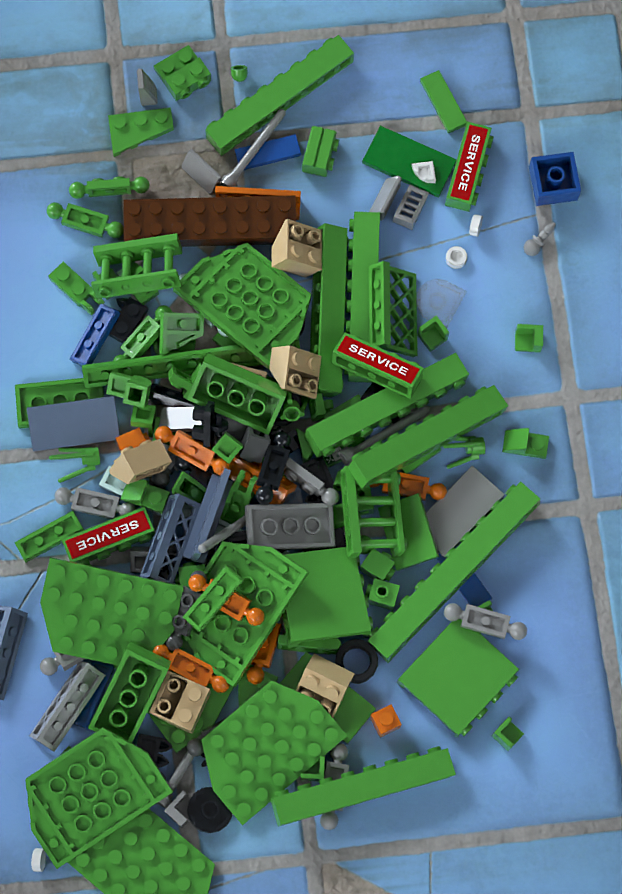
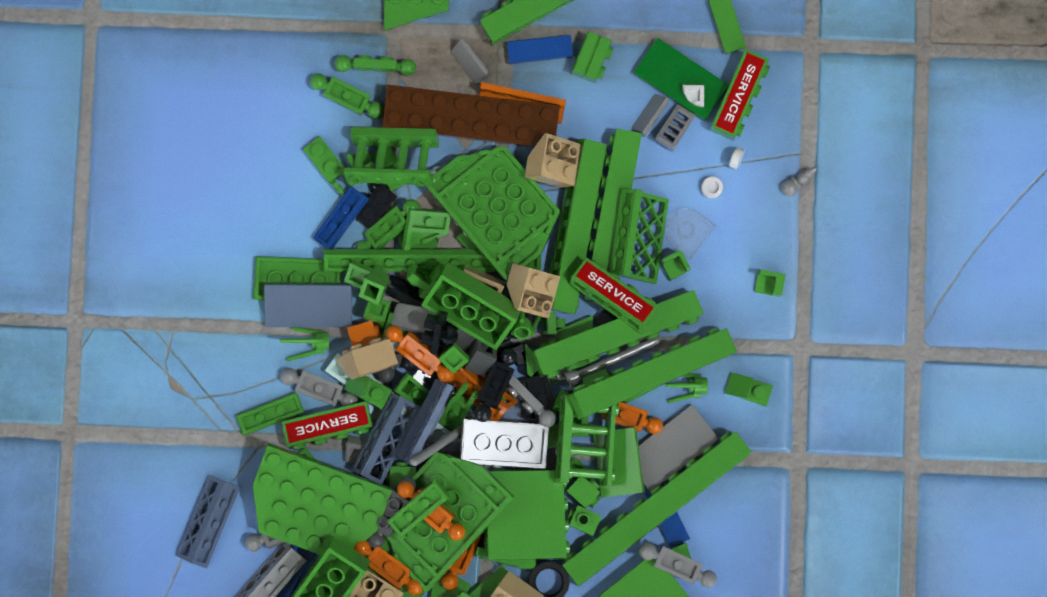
camera: 10 degrees right, 10 degrees up
light grey piece [219,109,286,187] -> none
blue brick [529,152,581,206] -> none

